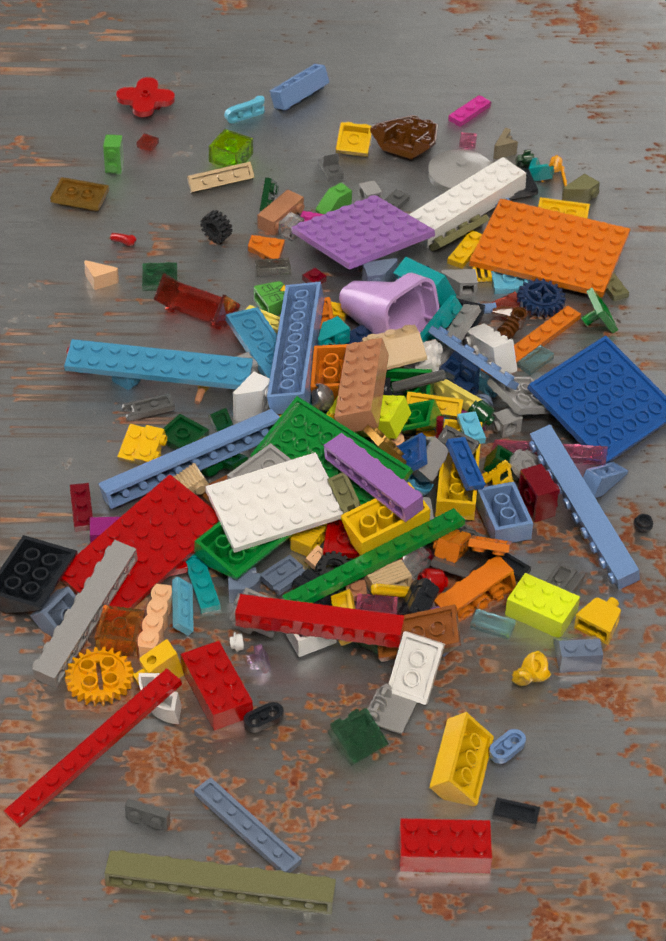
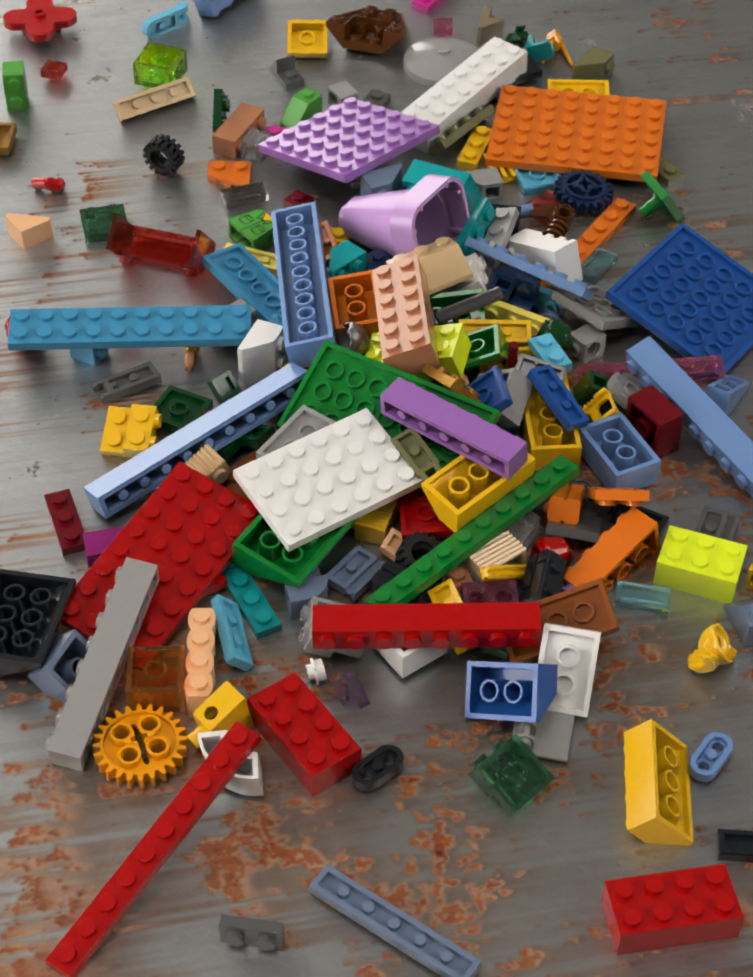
camera: 10 degrees left, 0 degrees up
none -> blue slope [465,661,558,723]

